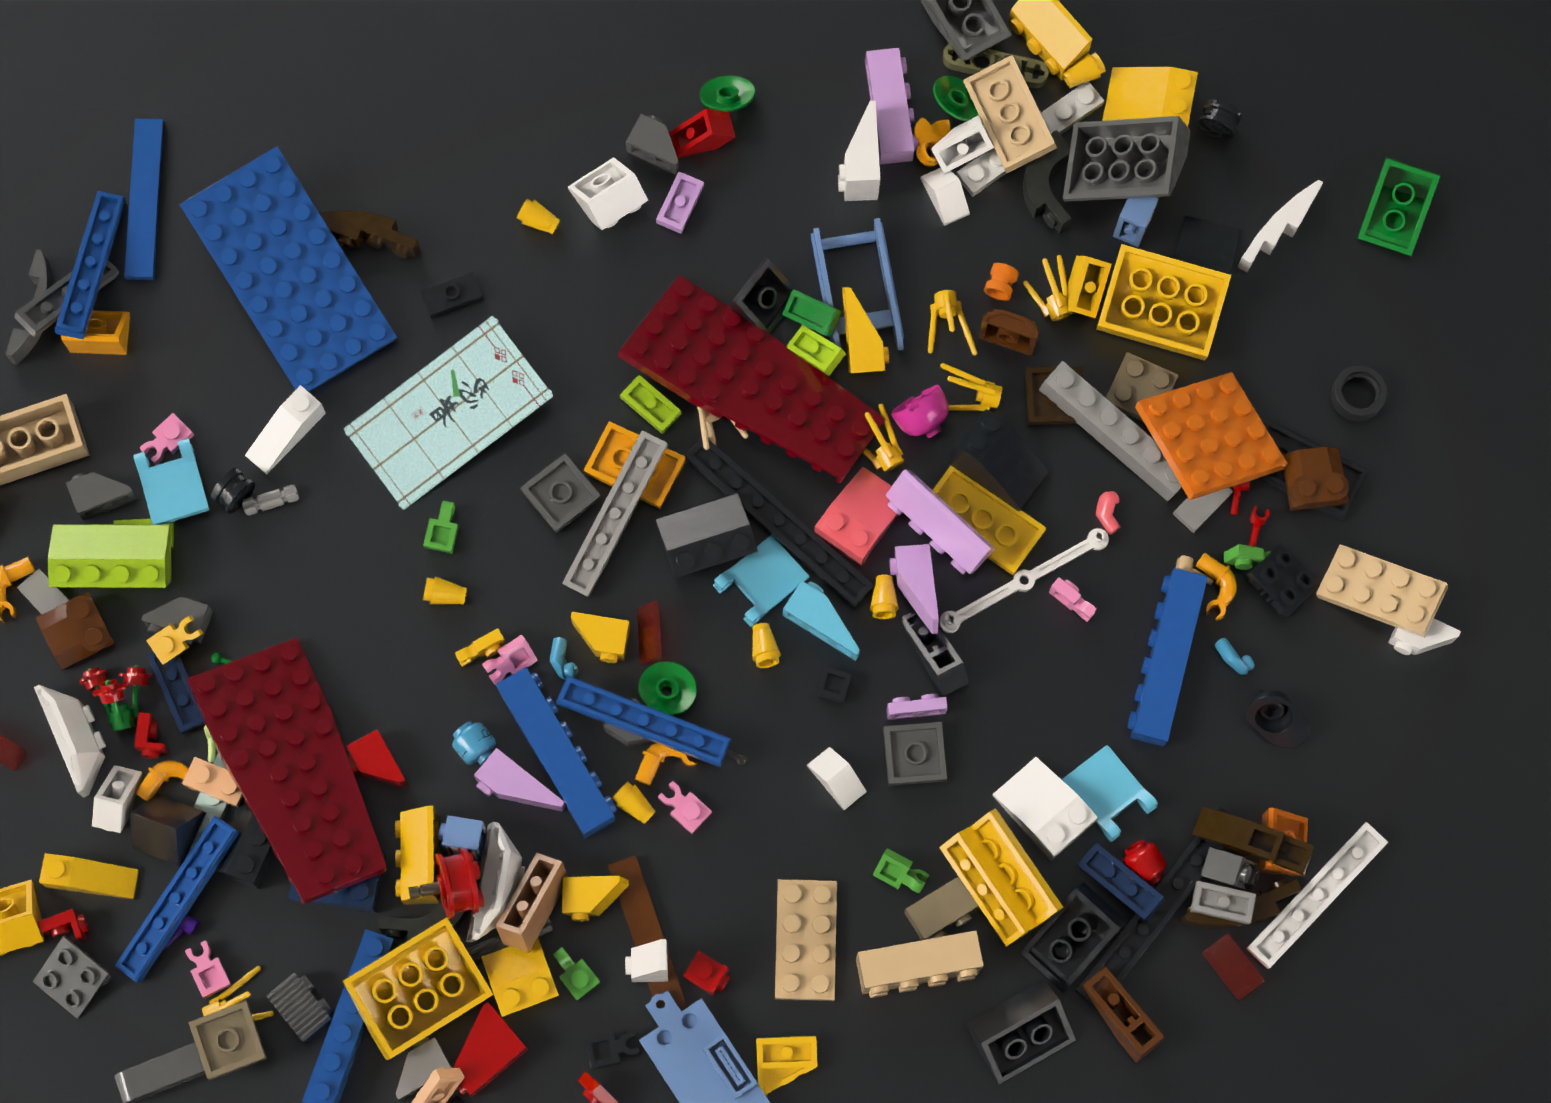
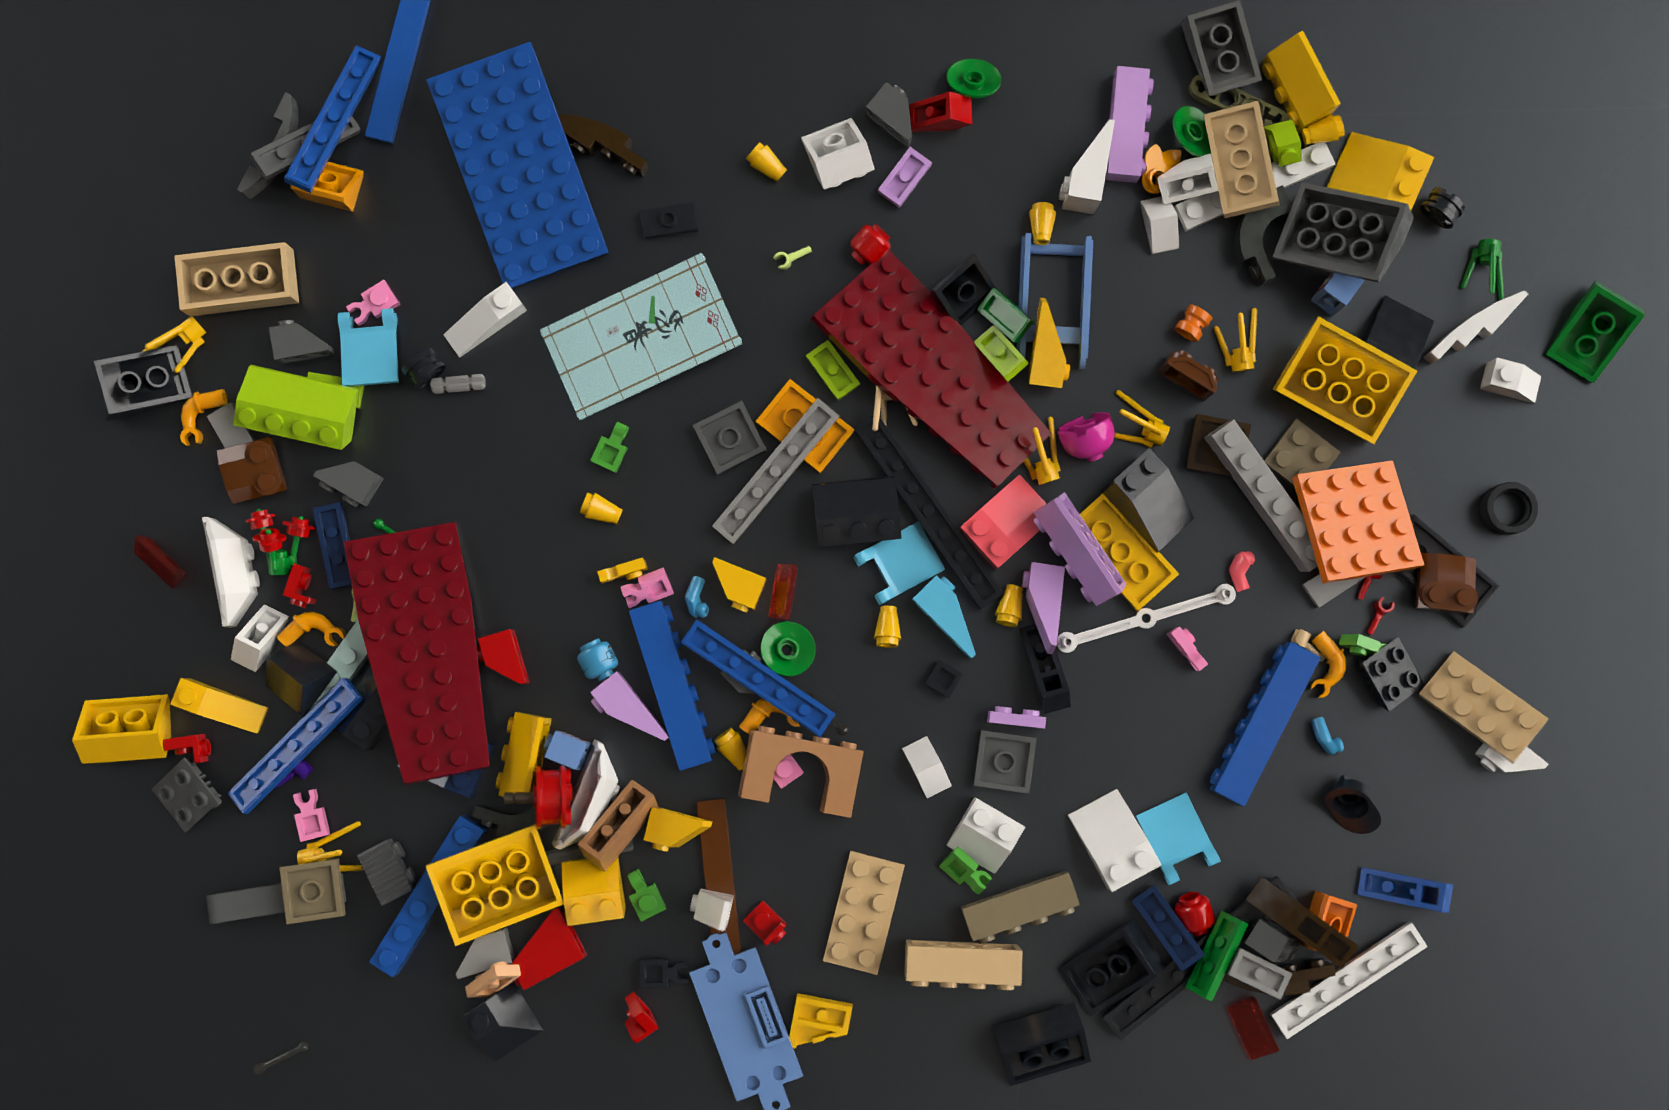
camera: 15 degrees right, 10 degrees up
yellow plate [146,615,204,665] -> none
light nougat plate [182,757,243,807] -> none
yellow plant [928,290,977,356] -> none
yellow slope [939,808,1064,947] -> none
yellow slope [1068,255,1112,318] -> none
reddish brown slope [1083,967,1164,1063] -> none
none -> medium nougat arch [738,726,864,818]
none -> yellowish green hand [773,246,812,270]
none -> red head [850,223,891,265]
none -> white slope [947,797,1025,874]
none -> yellow cone [1029,202,1056,245]
none -> green plate [1185,911,1248,1001]
none -> lime window [1264,119,1302,167]
none -> blue slope [1357,867,1453,912]
none -> green plant [1460,239,1504,301]
none -> white slope [1480,357,1541,403]

